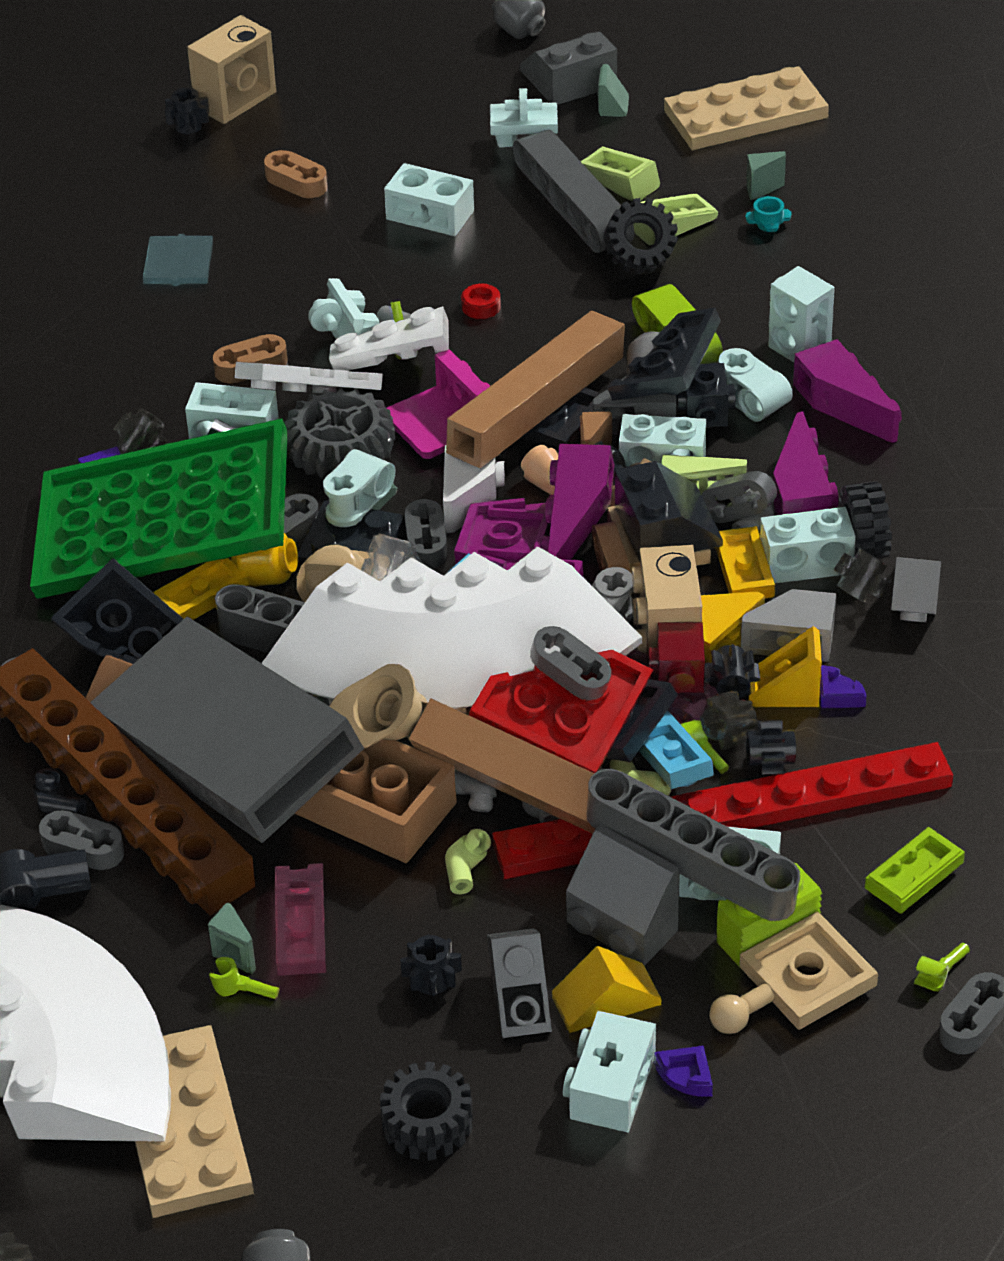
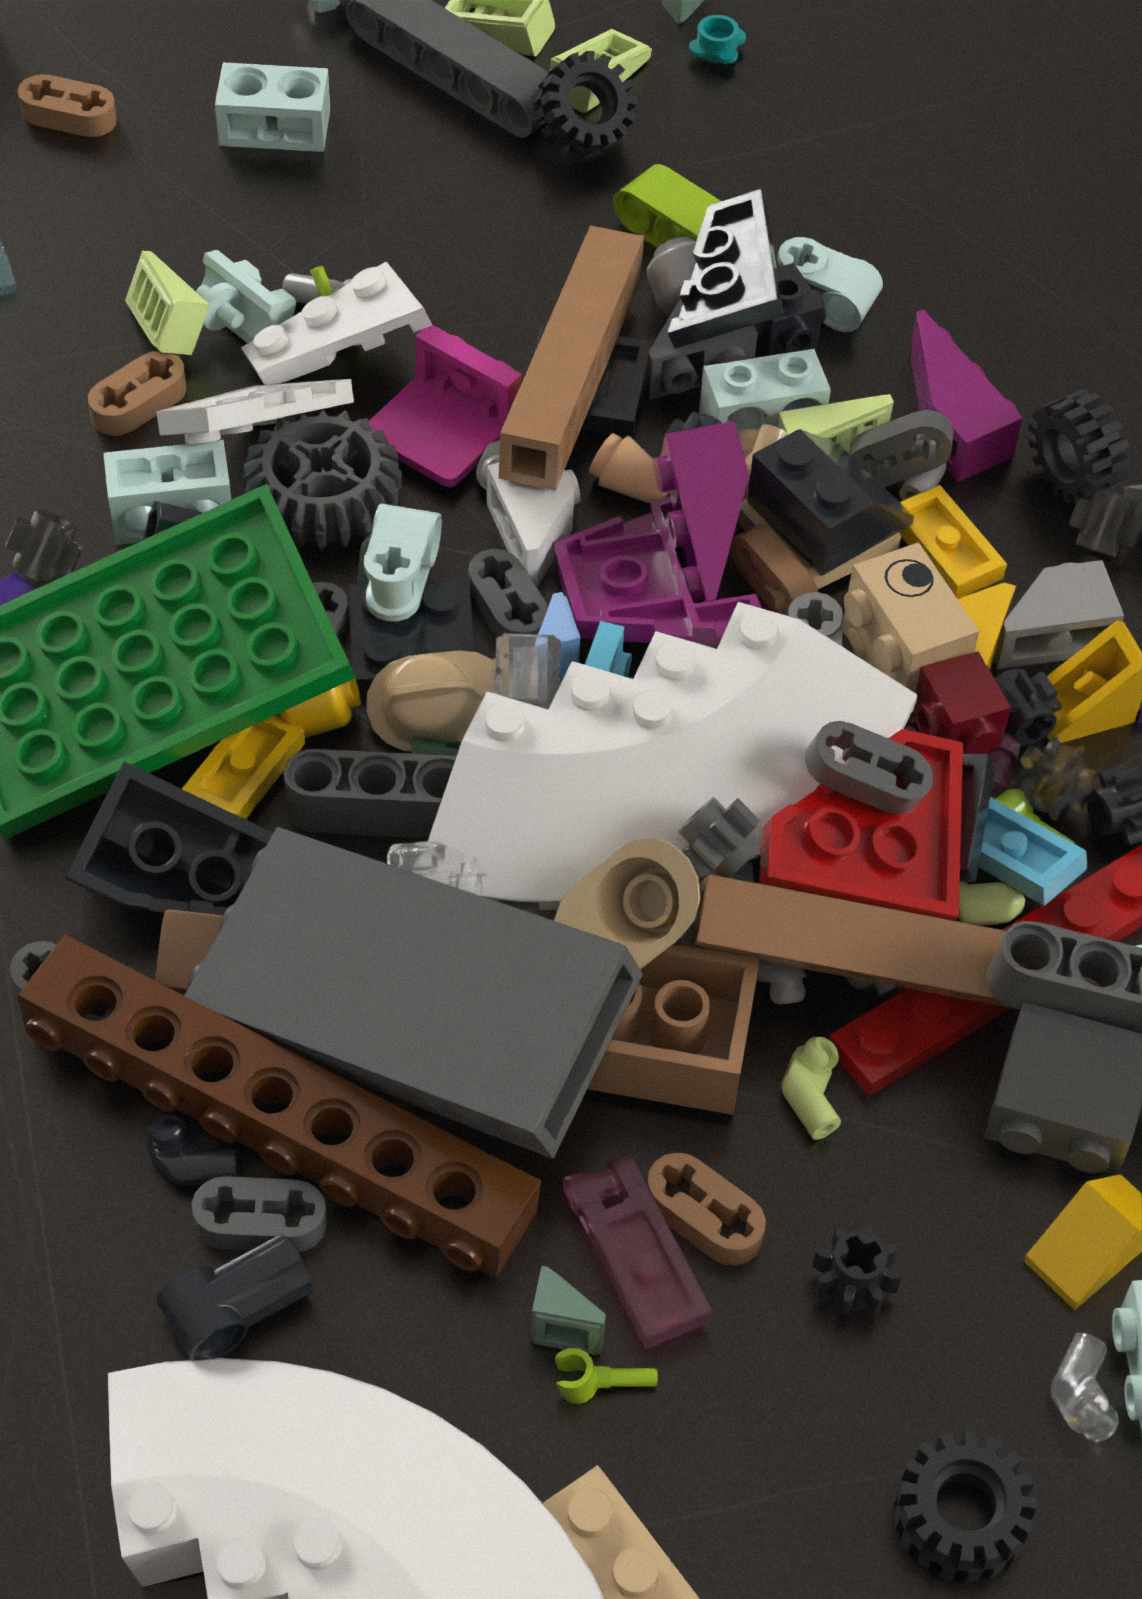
camera: 25 degrees left, 10 degrees up
red tile [461,283,501,319] -> none
dark grey slope [487,928,552,1038] -> none
medium nougat slope [580,411,612,445] -> none
light aqua brick [760,507,856,584] -> none
light aqua brick [768,266,835,362] -> none
magenta slope [793,339,902,443] -> none
none -> yellowish green slope [125,251,210,355]
none -> clear arm [387,841,487,896]
none -> light blue slope [533,592,580,684]
none -> medium nougat beam [646,1153,766,1266]
none -> dark grey gear [677,797,761,879]
none -> clear arm [1051,1333,1118,1442]

